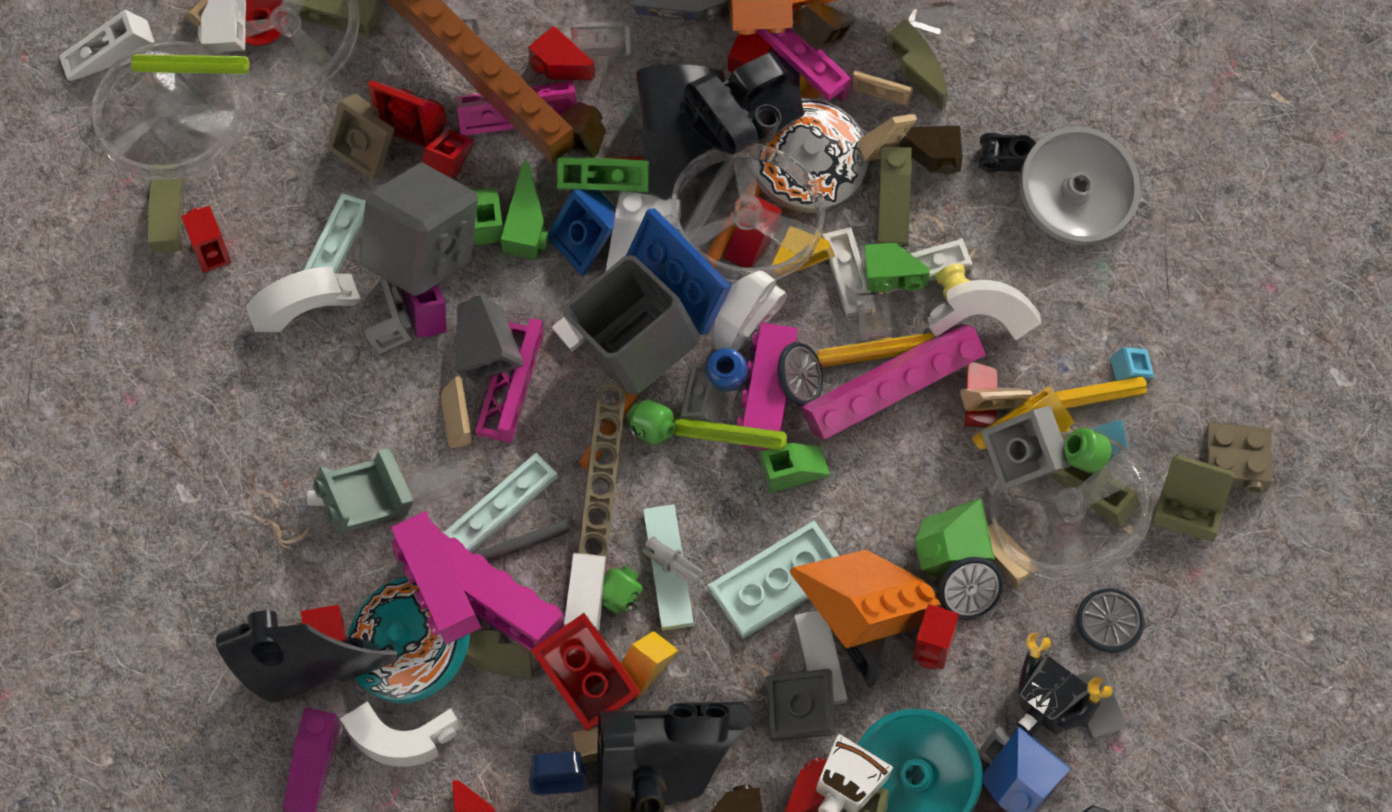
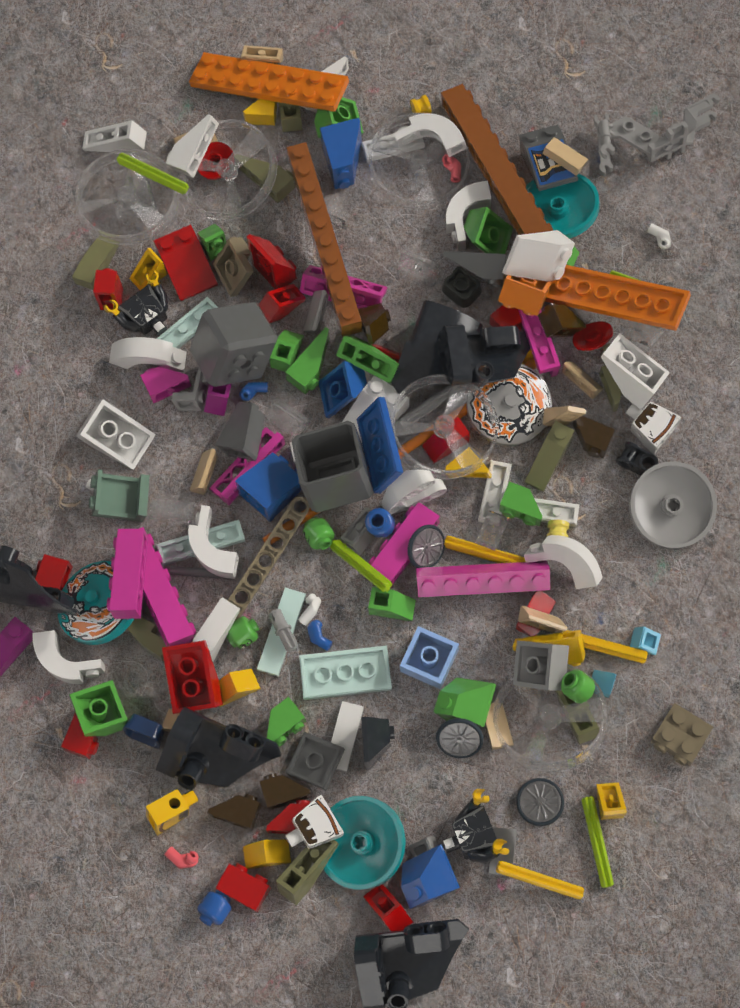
camera: 30 degrees right, 5 degrees up
red slope [528,26,596,80] -> none
orange slope [789,550,941,649] -> none
red brick [913,604,959,670] -> none
olive bracket [1152,455,1235,542] -> none
none -> bright green slope [69,680,128,736]
none -> white slope [76,399,156,470]
none -> black torso [104,270,168,336]
none -> yellow slope [129,248,167,290]
none -> dark pink slope [140,366,191,404]
none -> red slope [153,224,218,301]
none -> white arch [188,505,239,579]
none -> bright green slope [197,224,226,261]
none -> blue slope [235,452,302,522]
none -> blue arm [239,382,268,401]
none -> dark brown slope [259,773,312,811]
none -> bright green slope [267,696,306,747]
none -> white arm [298,593,321,626]
none -> light grey slope [303,290,329,334]
none -> blue arm [307,620,333,651]
none -> light blue brick [400,626,459,690]
none -> pearl dark grey piece [442,267,482,308]
none -> yellow axle [496,861,584,900]
none -> red dish [572,321,613,351]
none -> lime axle [582,796,614,888]
none -> yellow slope [596,782,627,820]
none -> white slope [601,333,670,409]
none -> white torso [626,402,681,454]

